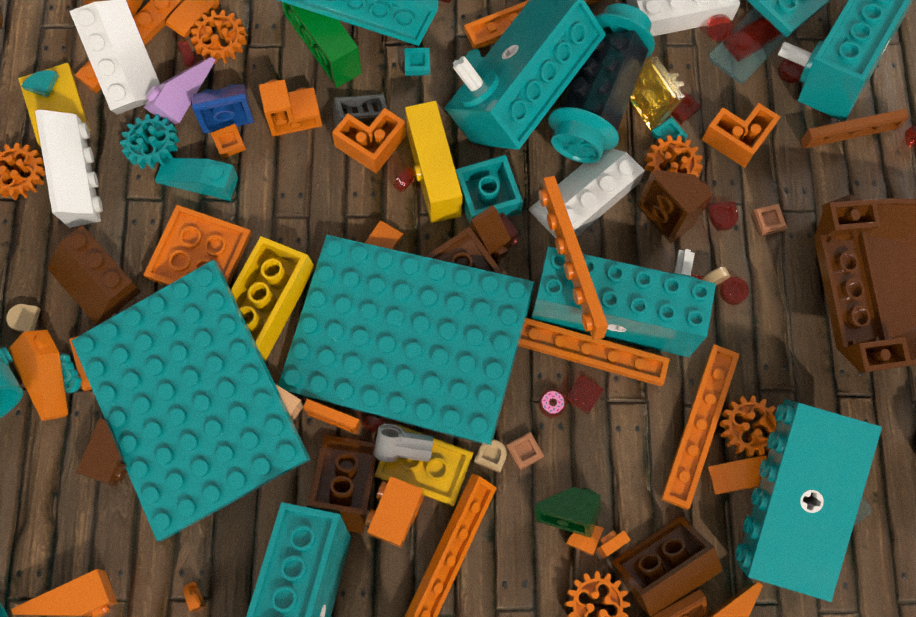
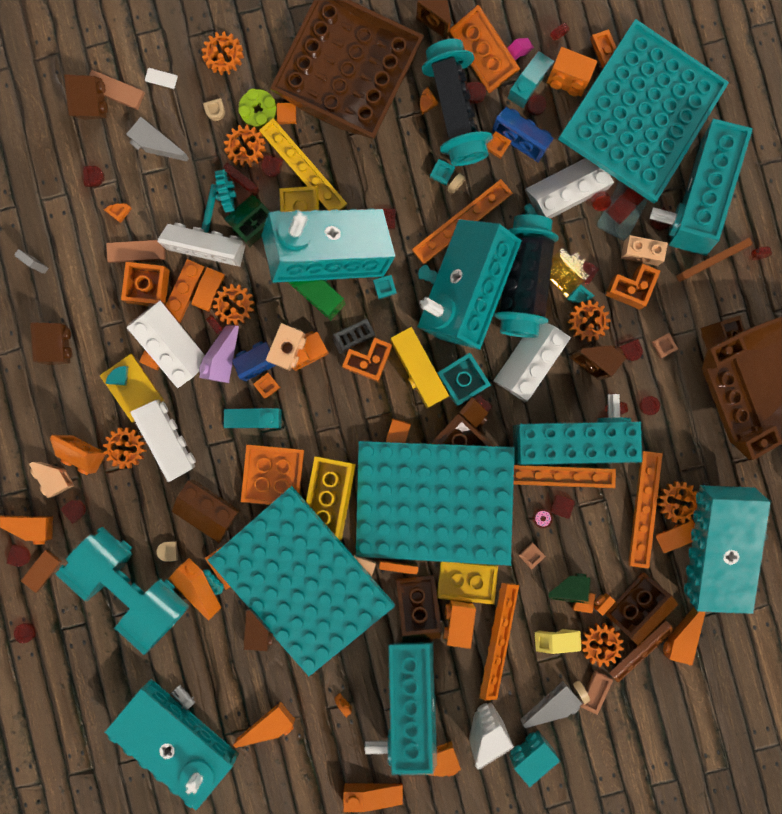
camera: 10 degrees left, 15 degrees up
teal gear [120,114,180,169] -> none
clear red tile [361,416,386,435] -> none
light grey piece [373,424,433,462] -> none
clear red tile [393,166,416,193] -> none
tan tile [474,440,507,473] -> none
orange plate [539,176,608,340] -> none
tan tile [701,267,730,286] -> none
none -> light nougat brick [266,323,307,371]
none -> light yellow slope [535,629,582,654]
none -> light nougat brick [621,235,668,266]

